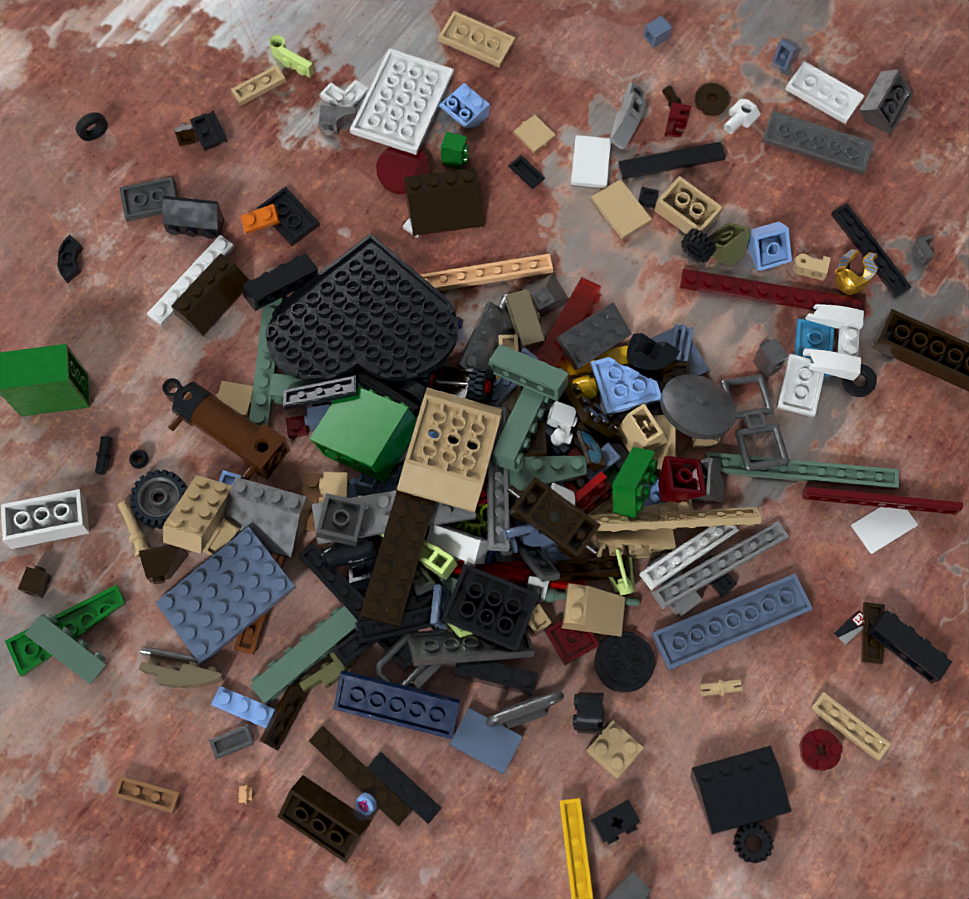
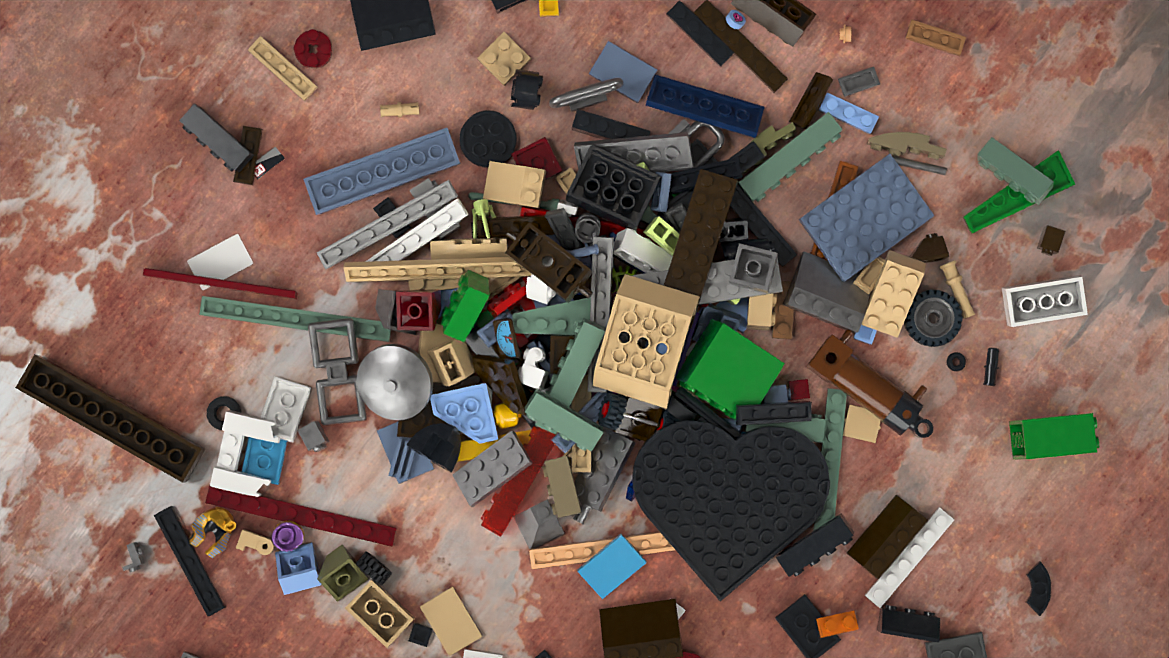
camera: 170 degrees left, 15 degrees up
none -> medium lavender hair [272,521,304,552]
none -> flat silver wheel [575,213,601,243]
none -> dark azure tile [577,533,647,599]

